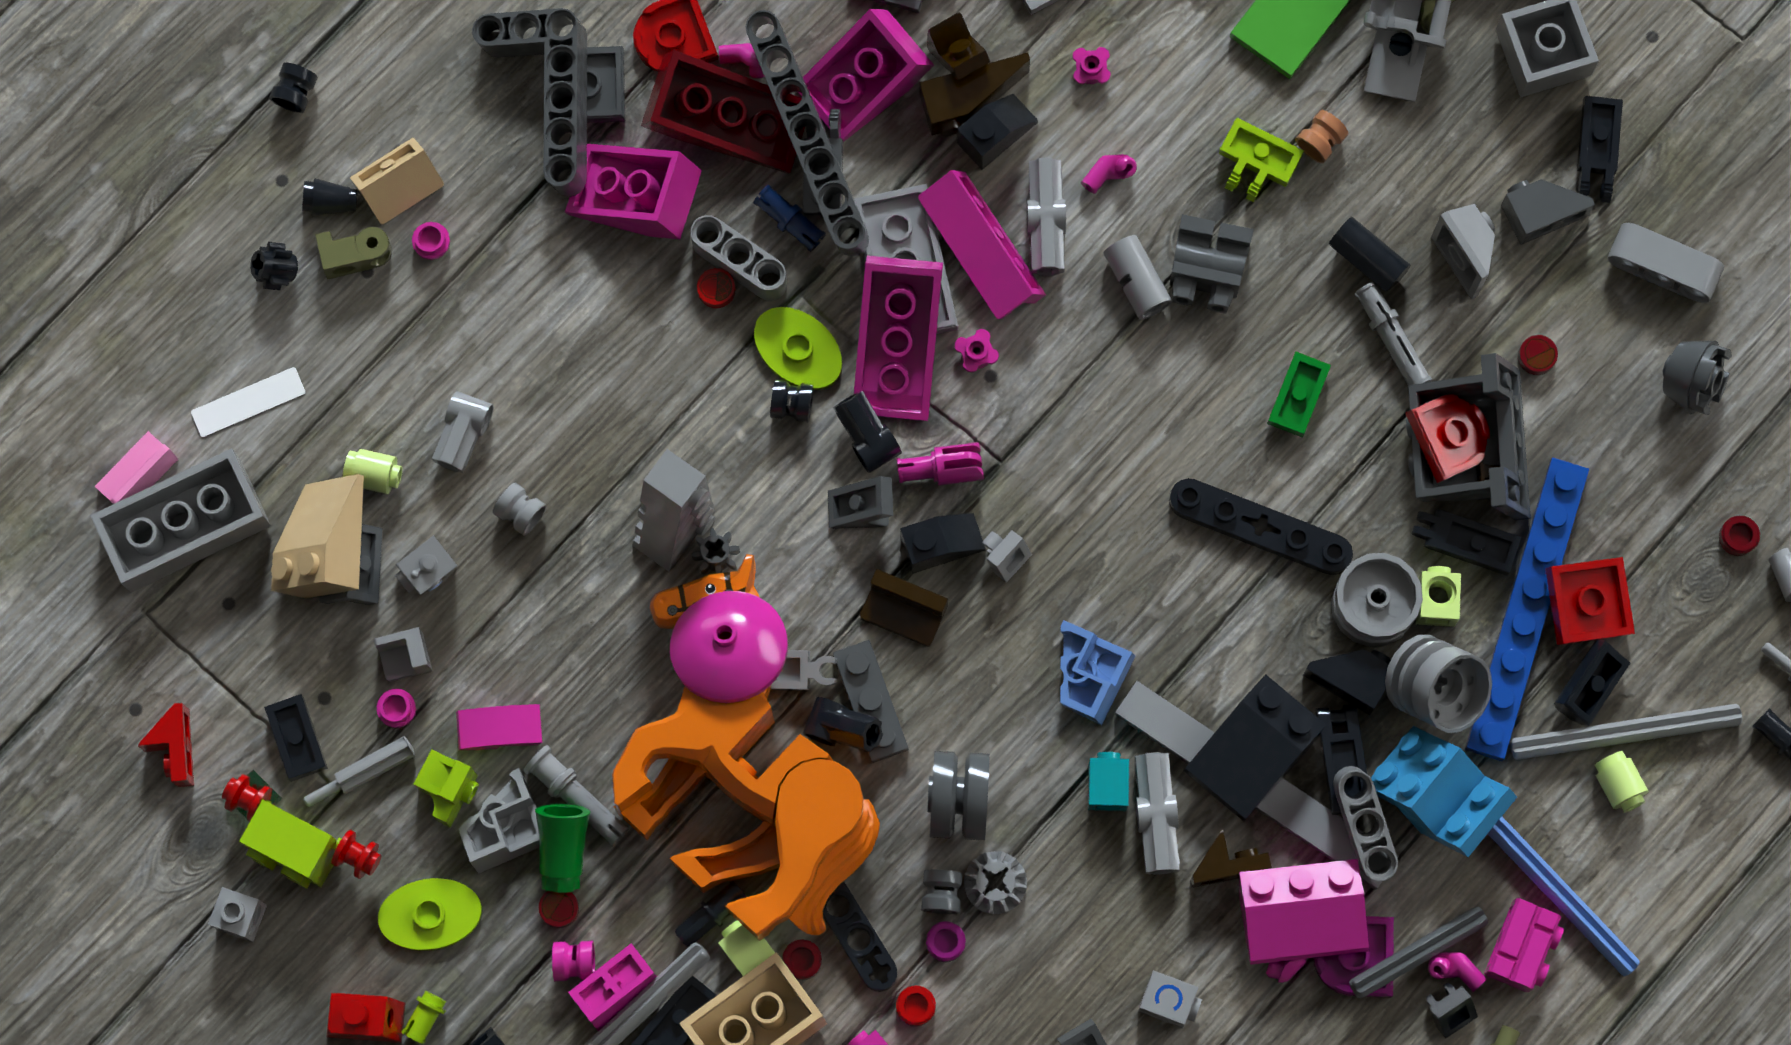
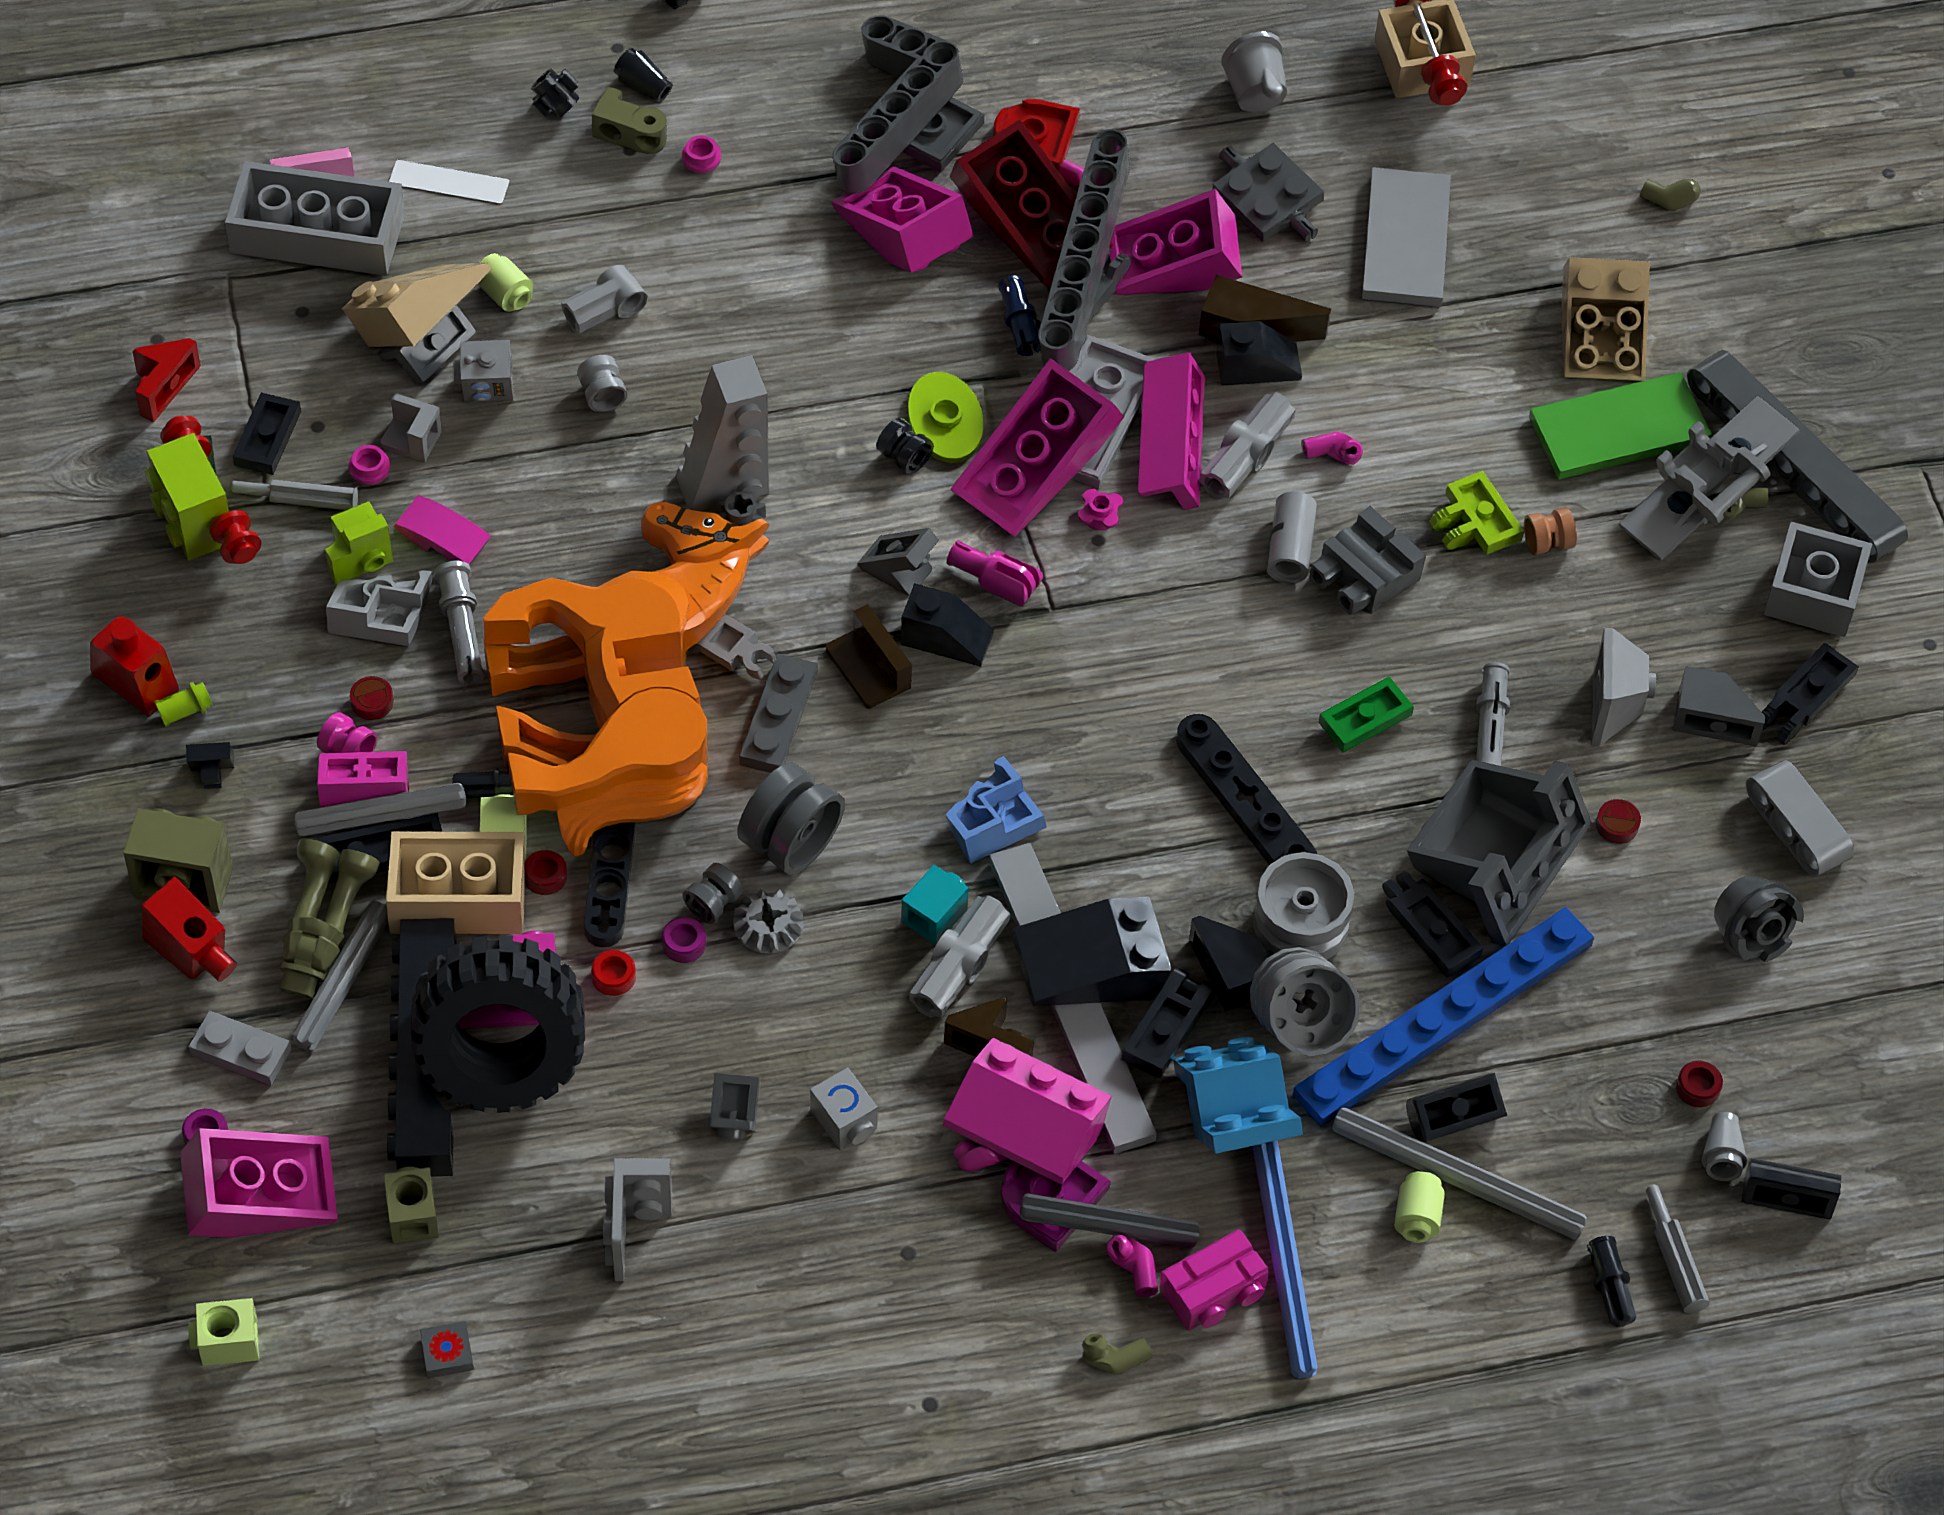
camera: 30 degrees right, 20 degrees down
light grey brick [208,887,267,942] -> none
tan panel [350,138,444,224] -> none
lime piece [378,878,482,951] -> none
green plant [535,804,591,893] -> none
dark pink dish [670,591,788,703] -> none
light grey beam [690,215,787,301] -> none
red tile [697,268,736,308] -> none
black piece [803,697,883,752] -> none
black piece [833,391,902,473] -> none
dark brown slope [927,12,991,80] -> none
light grey tile [982,530,1032,583] -> none
dark pink plate [1072,47,1111,84] -> none
black brick [1329,217,1411,291] -> none
light grey beam [1333,766,1398,881] -> none
red tile [1405,394,1490,483] -> none
yellowish green brick [1416,566,1461,627] -> none
black tile [1427,983,1478,1039] -> none
red plate [1545,557,1635,645] -> none

